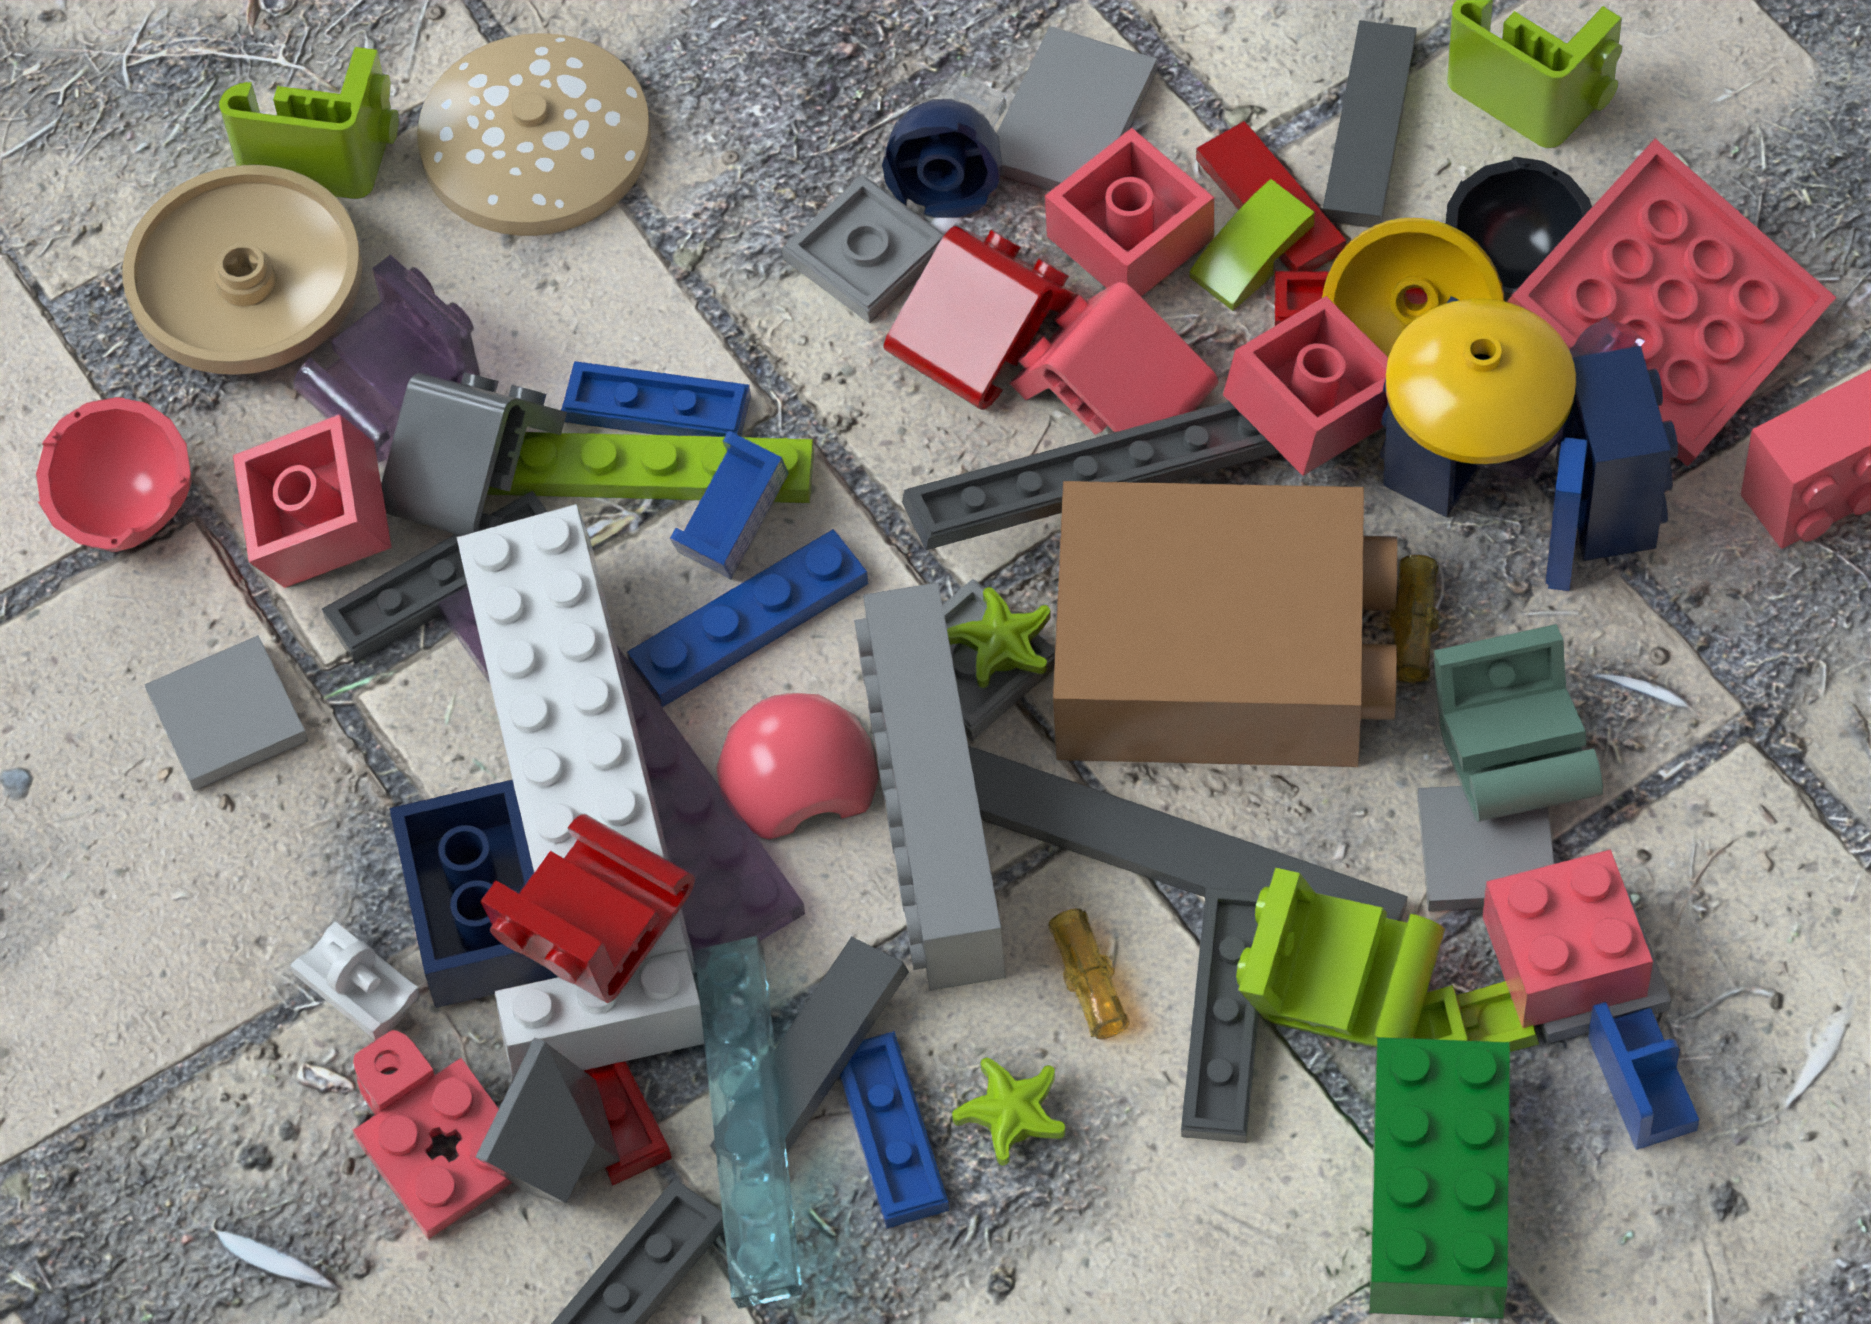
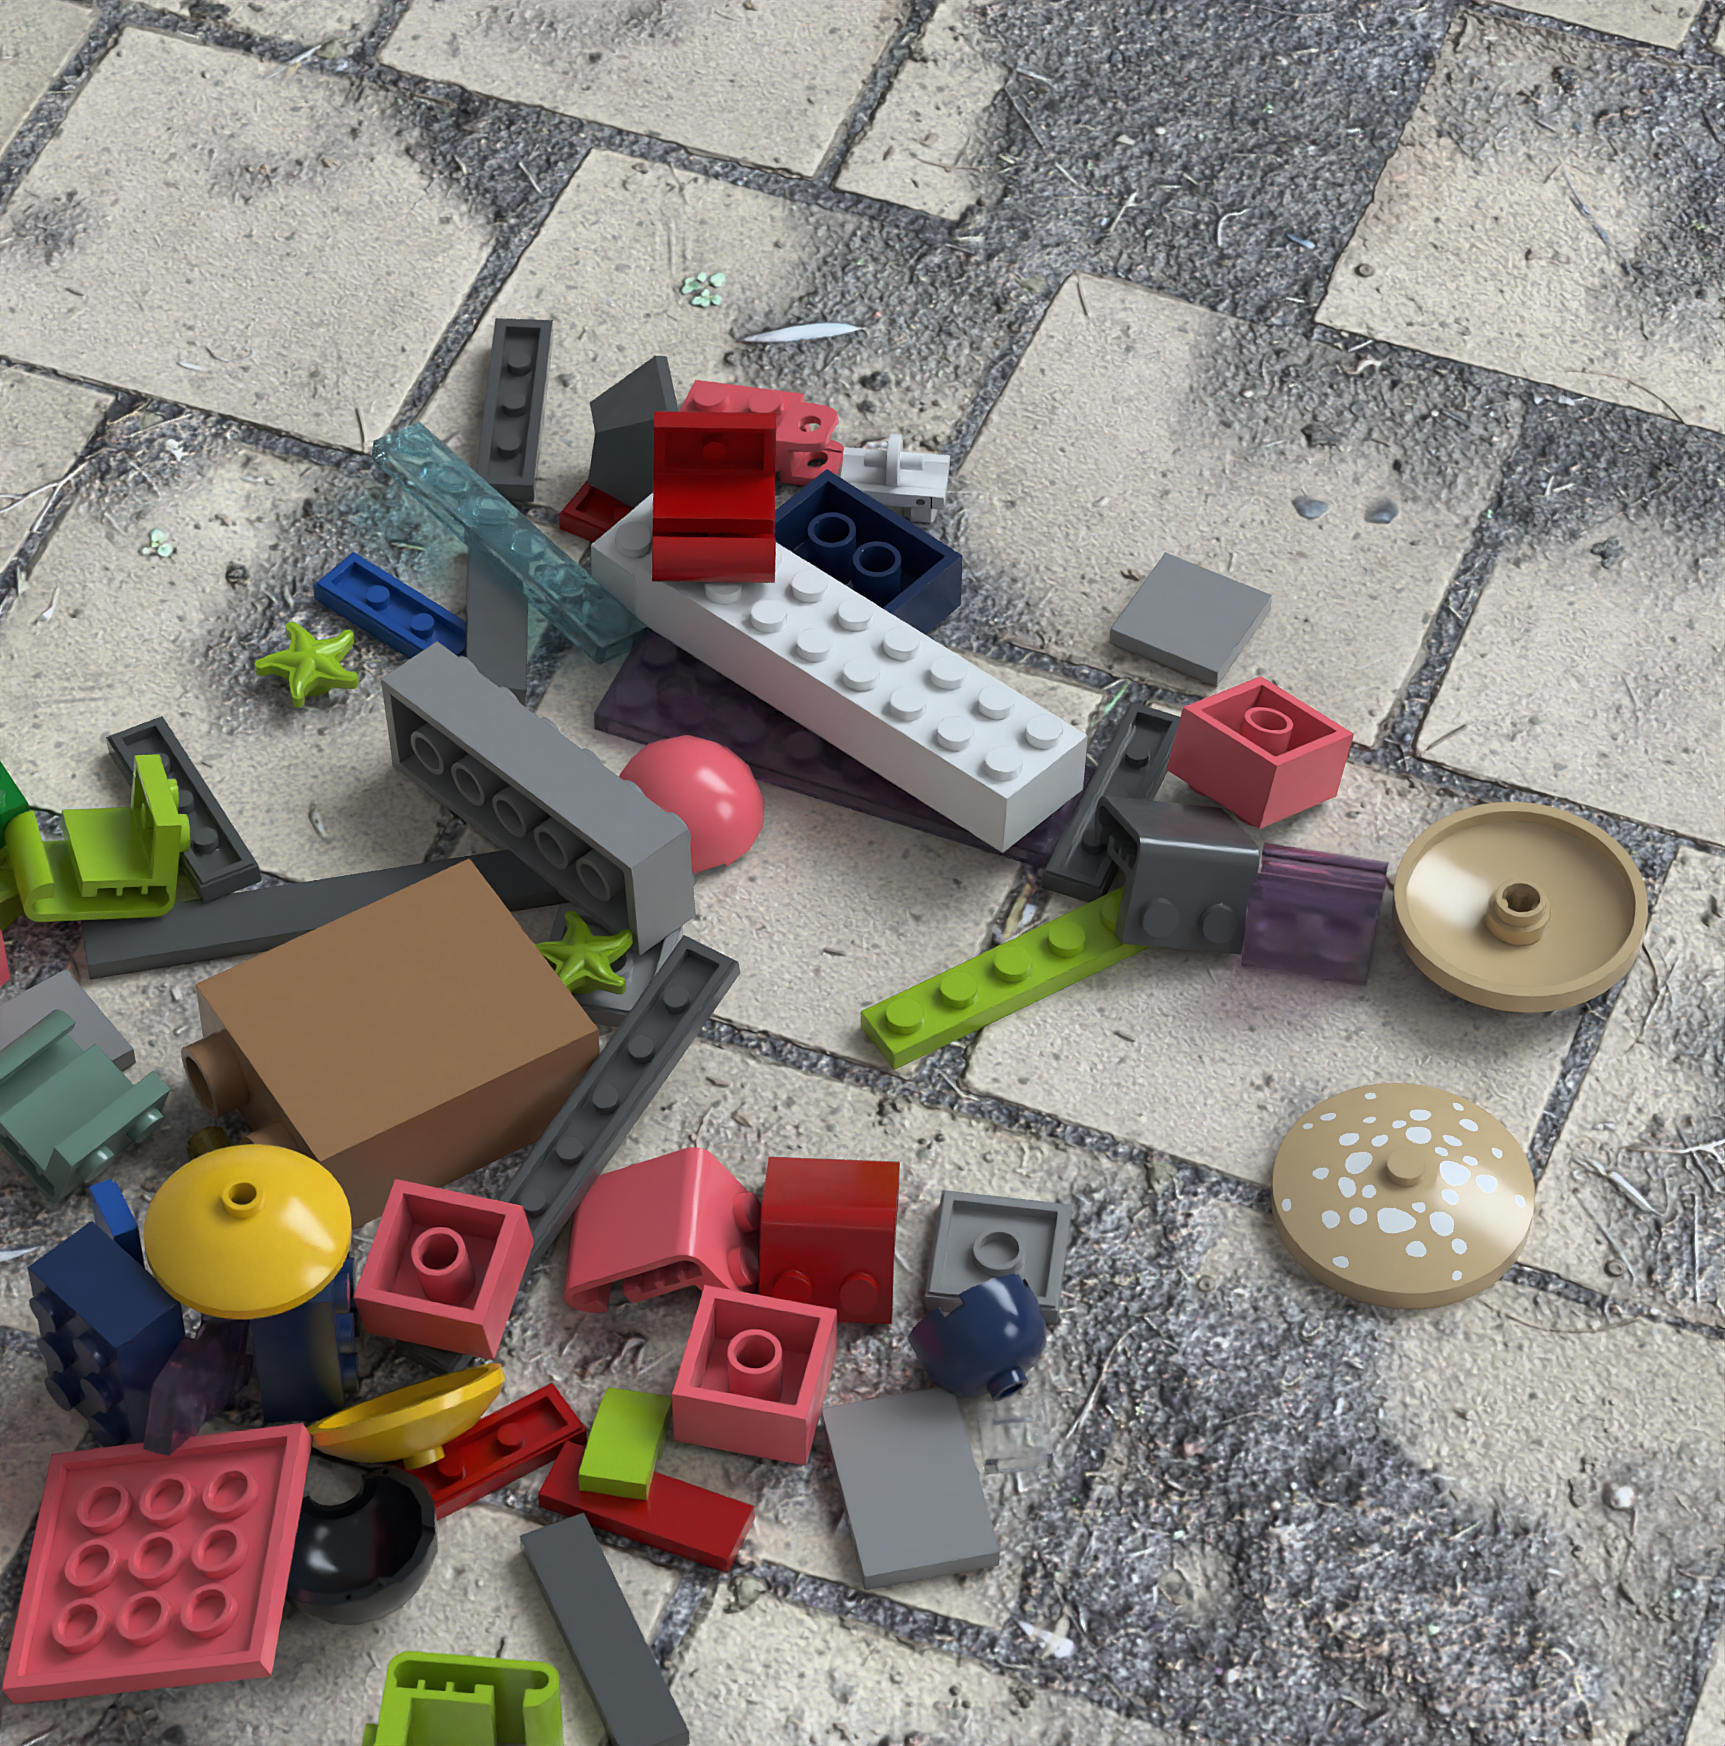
camera: 140 degrees right, 10 degrees down
coral cylinder [36,397,192,552] -> none
lime piece [219,47,399,199] -> none
blue tile [561,361,751,437] -> none
blue plate [627,529,869,708] -> none
blue panel [670,431,789,579] -> none
clear yellow pin [1048,908,1130,1040] -> none

